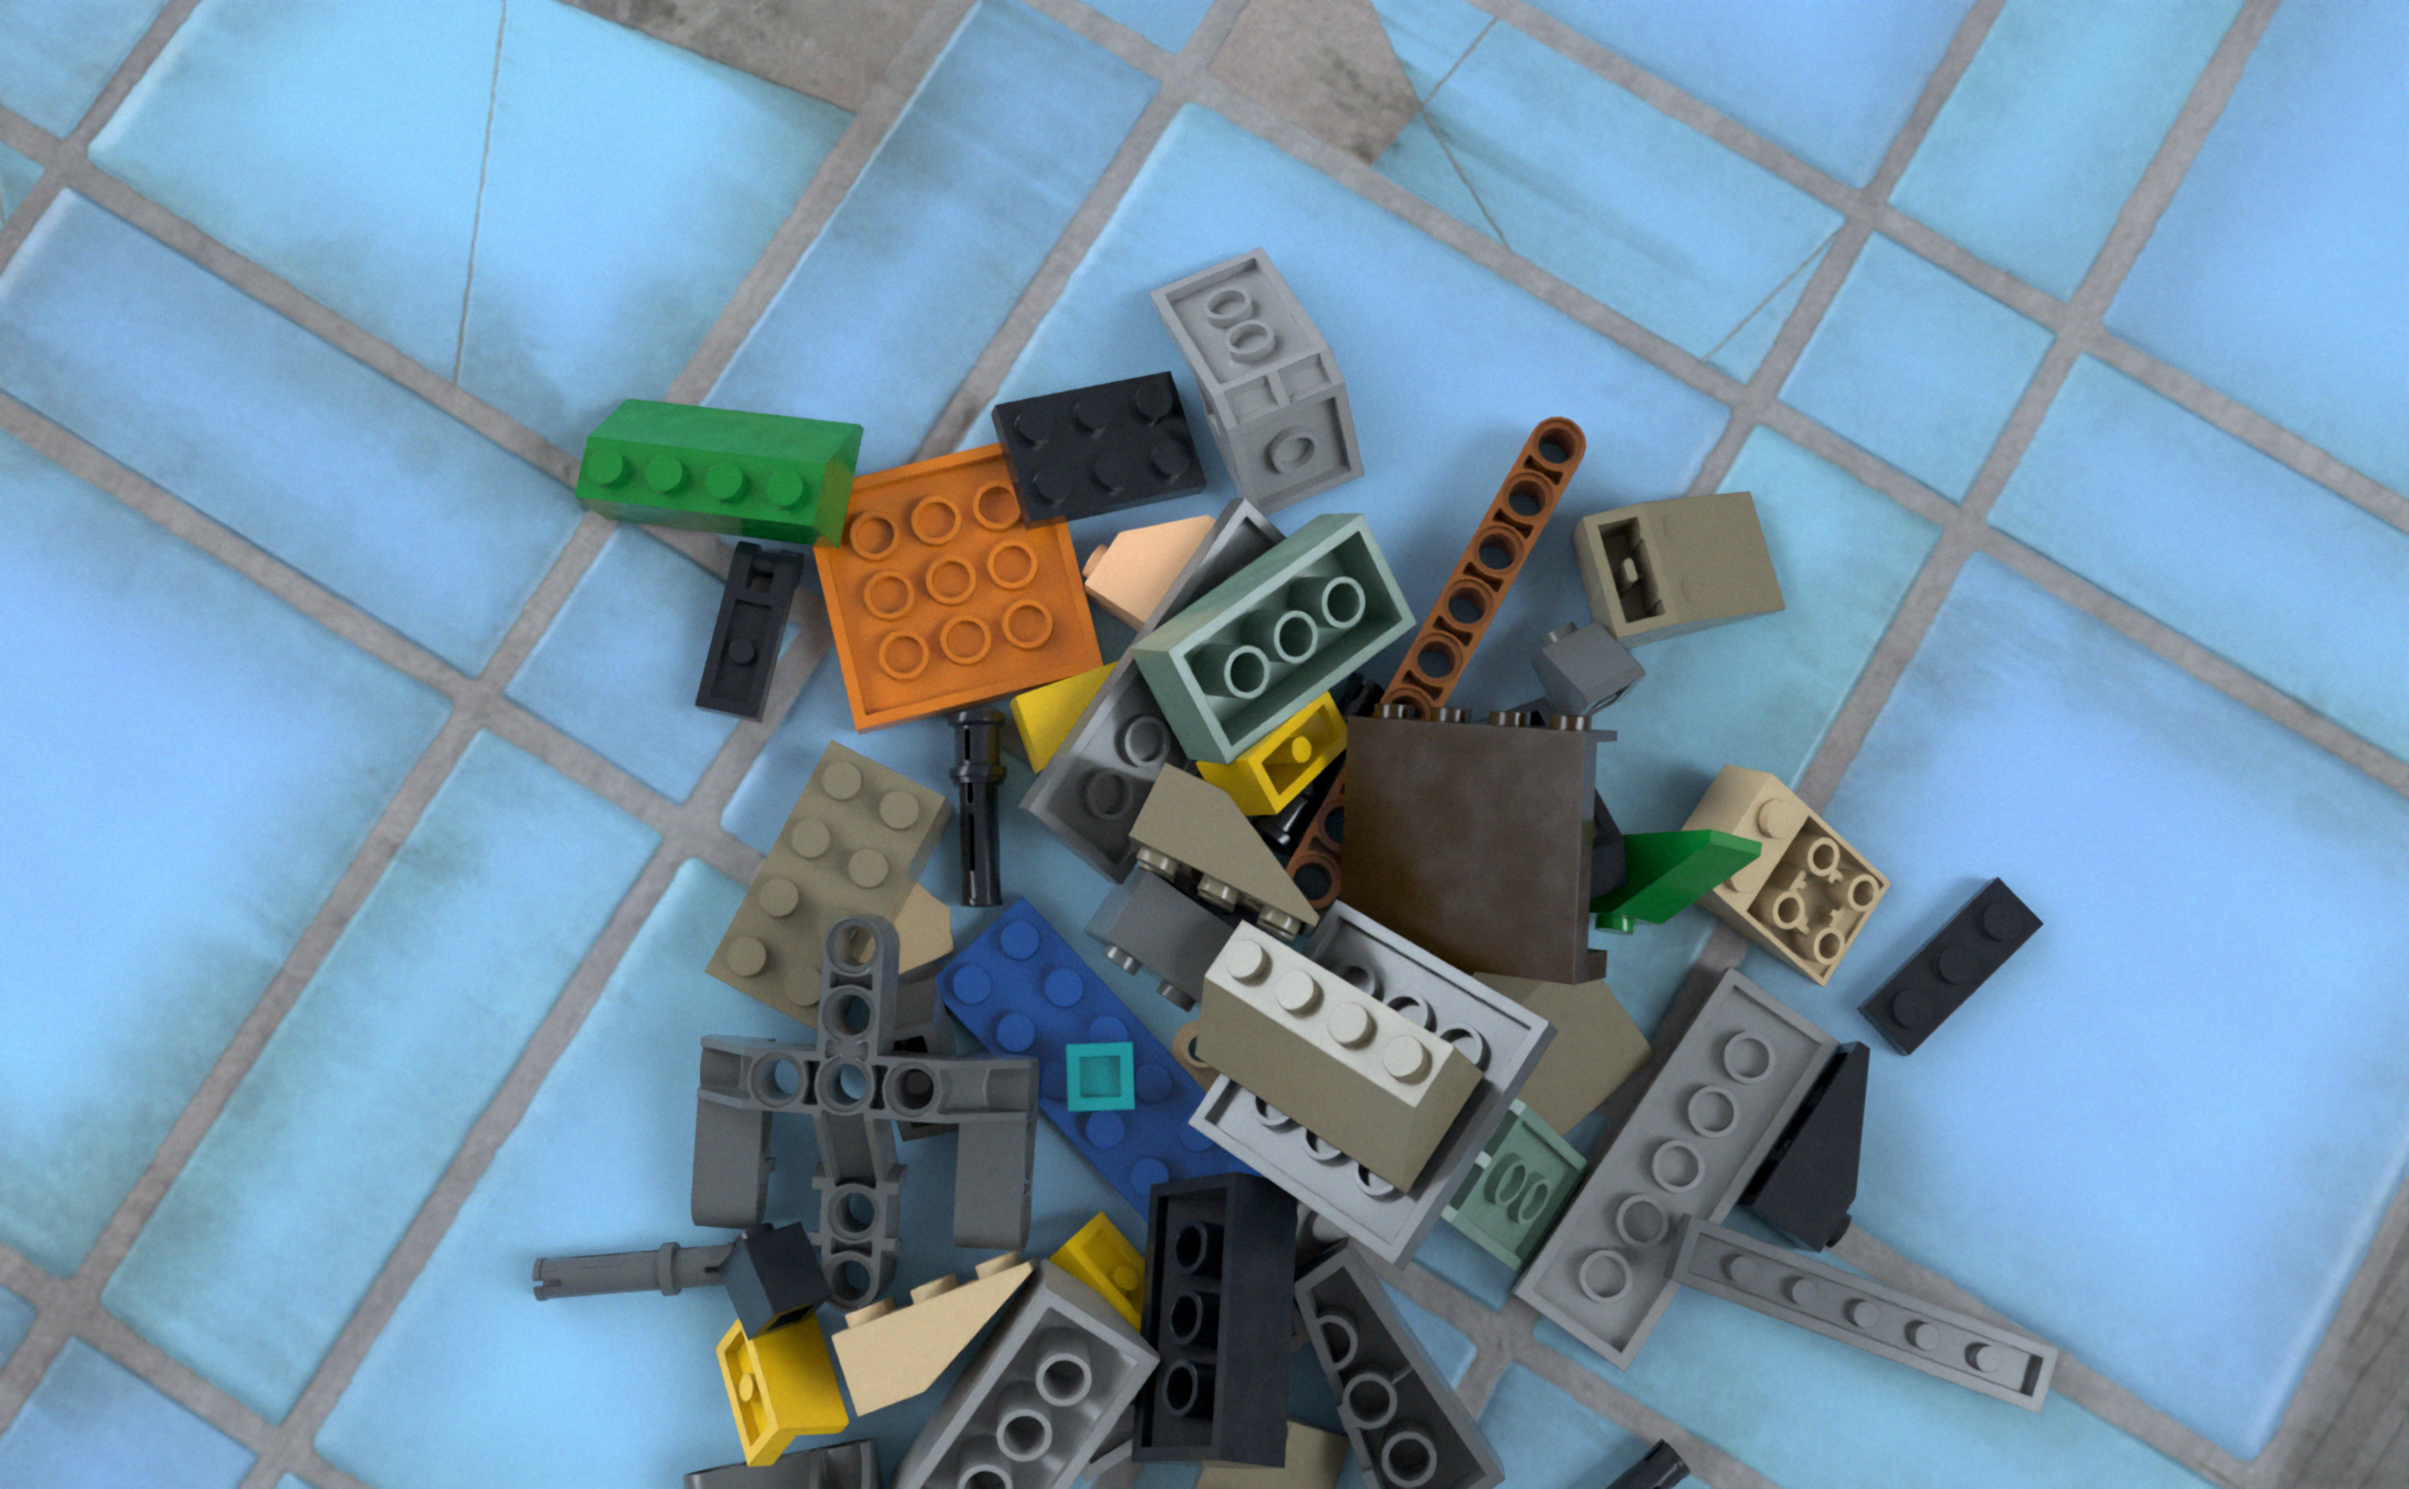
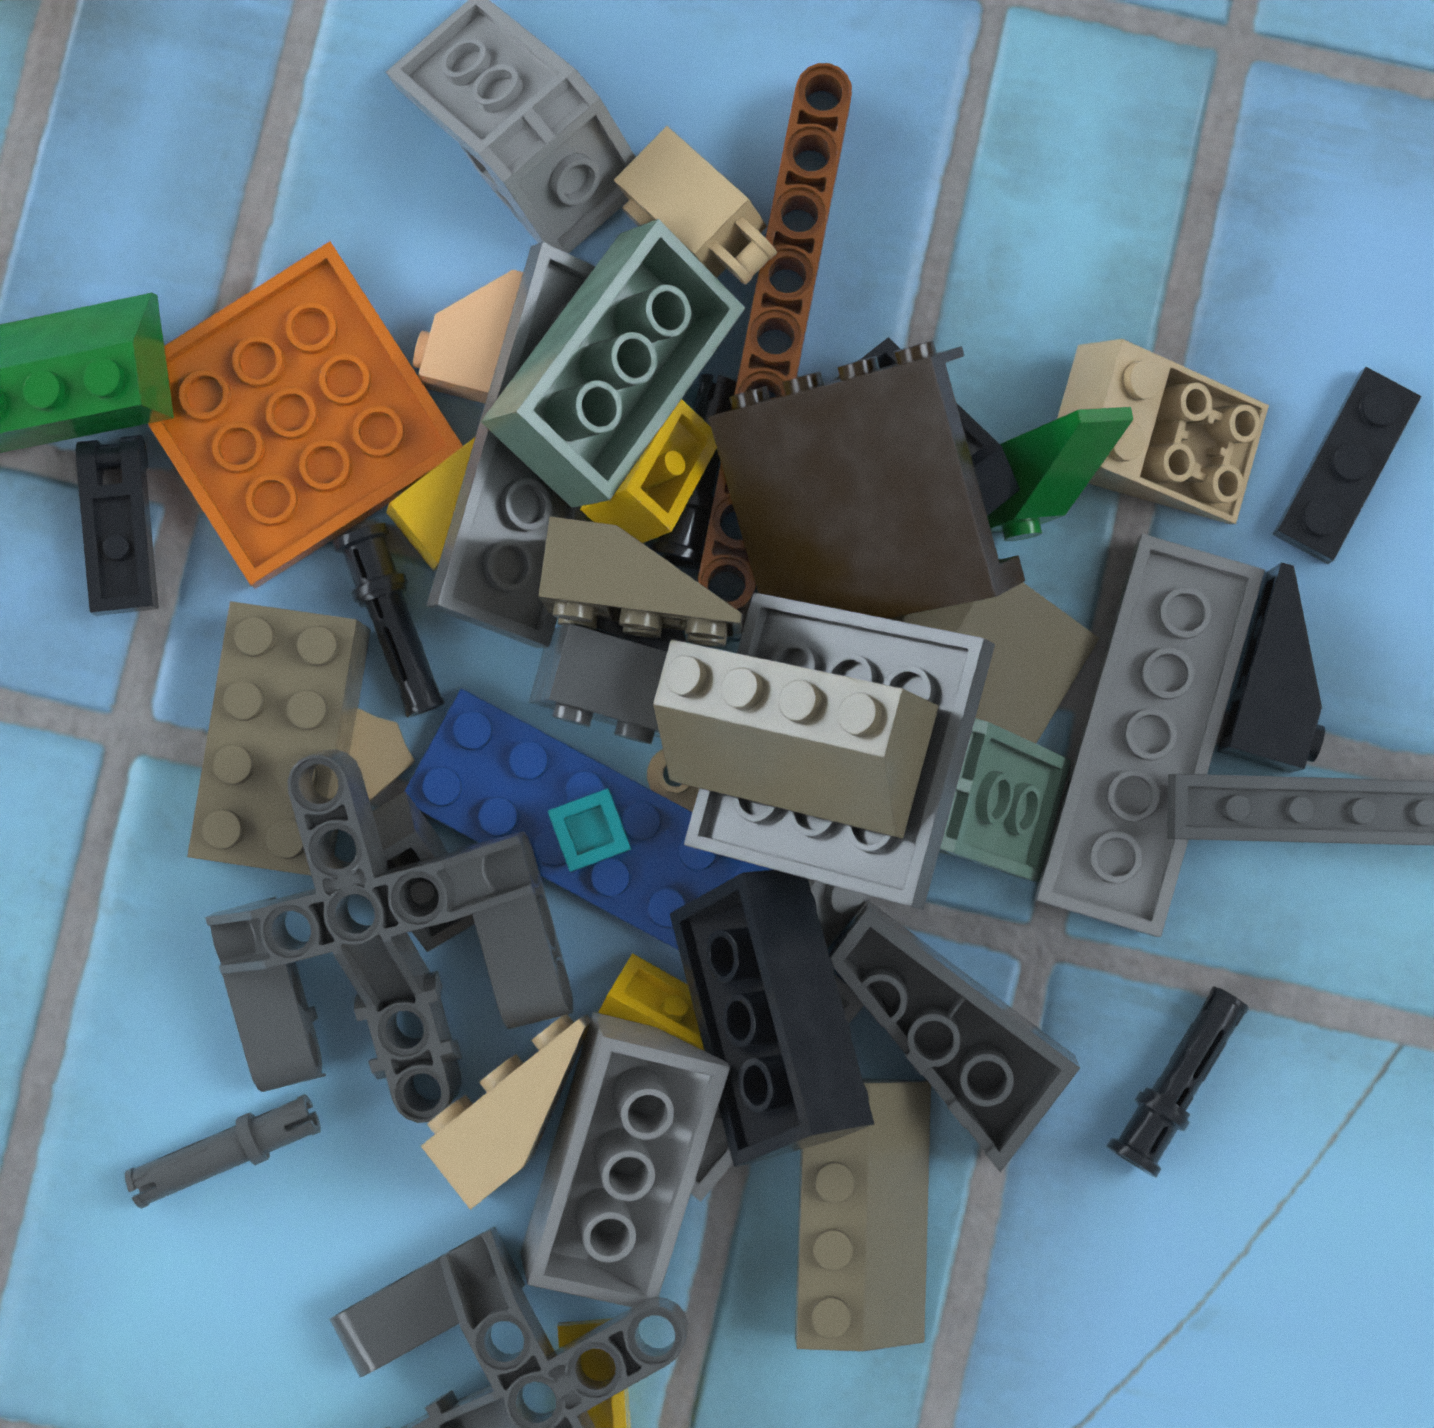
camera: 10 degrees left, 5 degrees up
yellow panel [715,1313,849,1467] -> none
black brick [717,1221,832,1341] -> none
black plate [991,371,1207,531] -> none
dark grey slope [1531,621,1646,716] -> none
dark tan slope [1569,491,1785,649] -> none
none -> tan brick [614,126,777,285]

